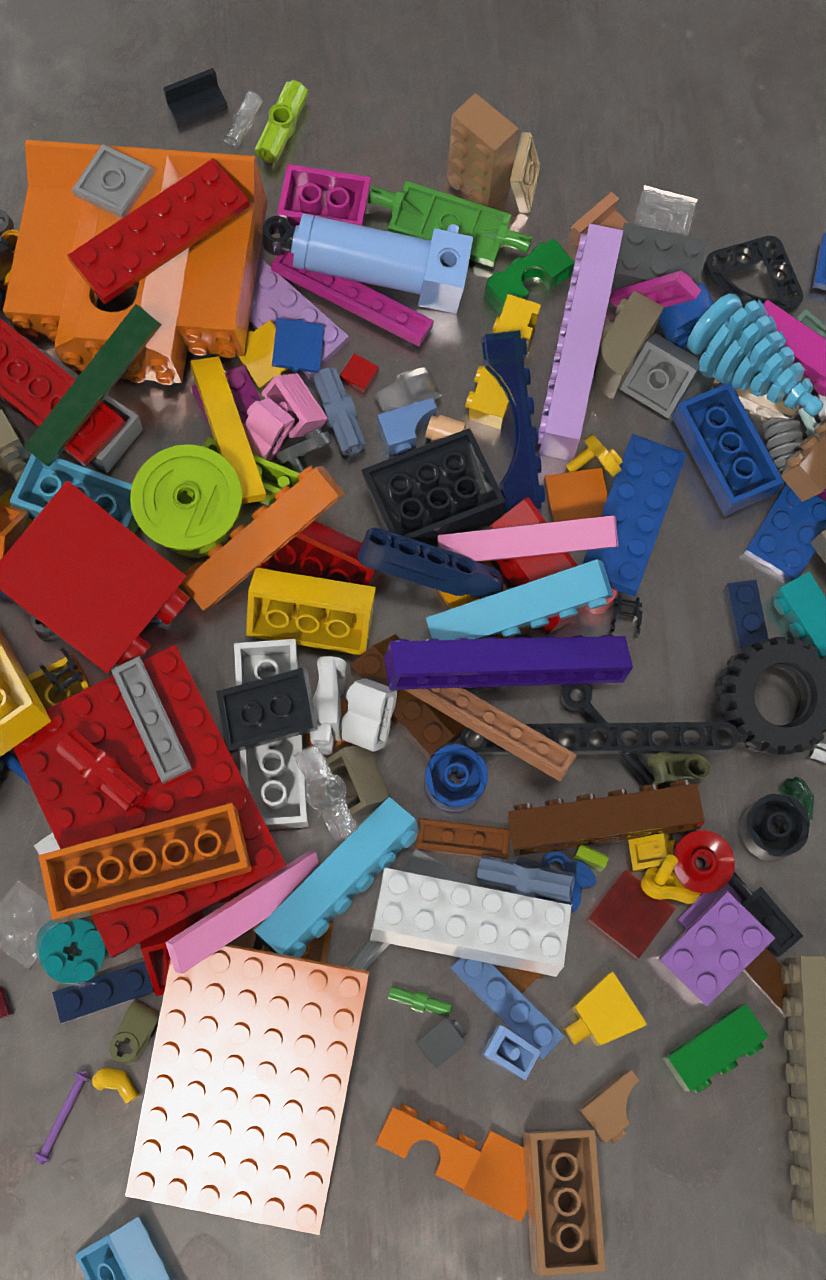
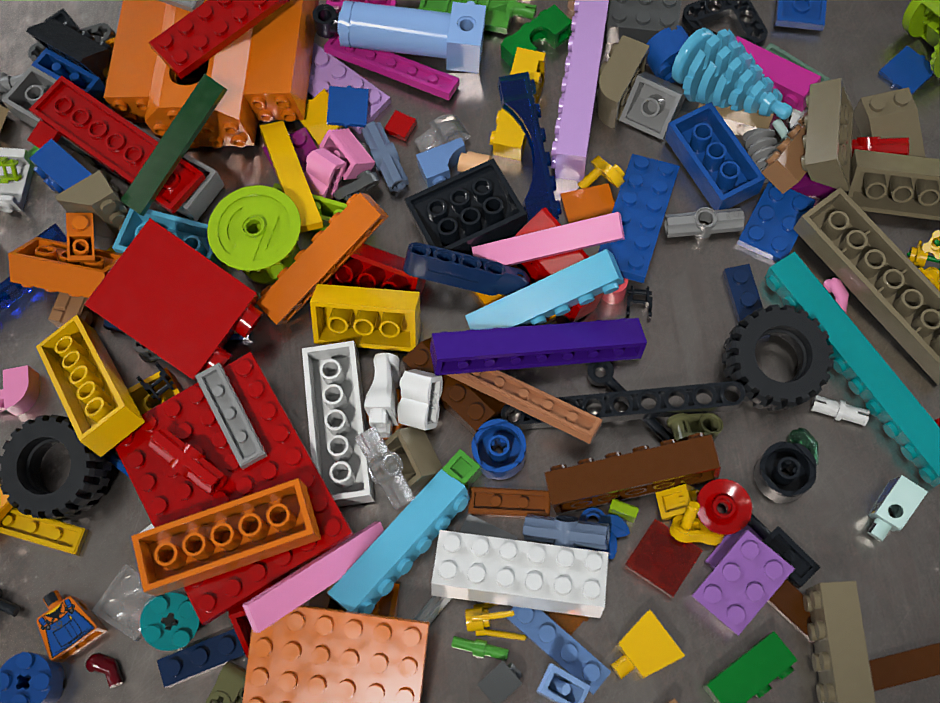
camera: 10 degrees right, 5 degrees down
black plate [216,667,318,753] -> none
dark pink plate [609,270,701,308] -> none
none -> bright green panel [442,449,482,490]
none -> yellow plant [465,603,527,640]
none -> light grey piece [664,207,745,239]

